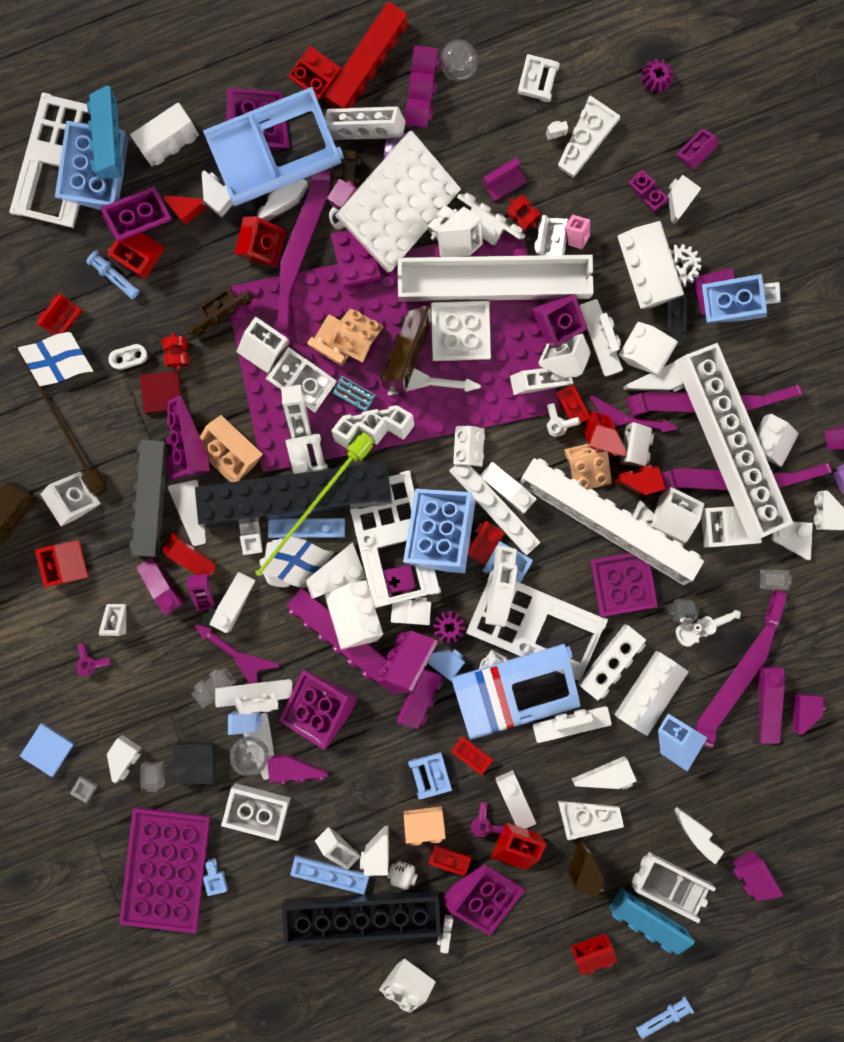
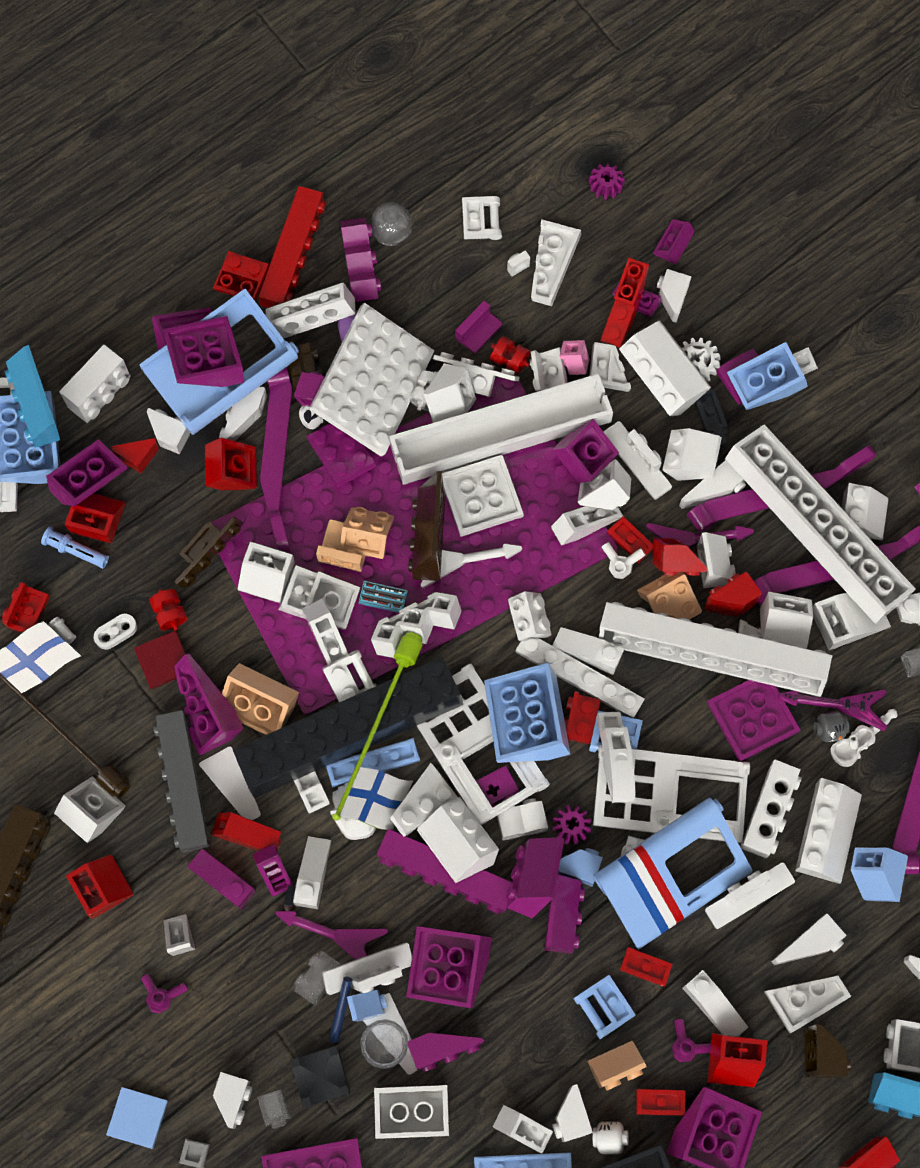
camera: 20 degrees left, 15 degrees down
none -> white pin [48,617,76,644]
none -> magenta slope [163,316,244,387]
none -> dark blue bar [329,976,353,1043]
none -> white wing [589,342,631,392]
none -> red slope [600,258,649,348]
none -> magenta piece [778,690,887,731]

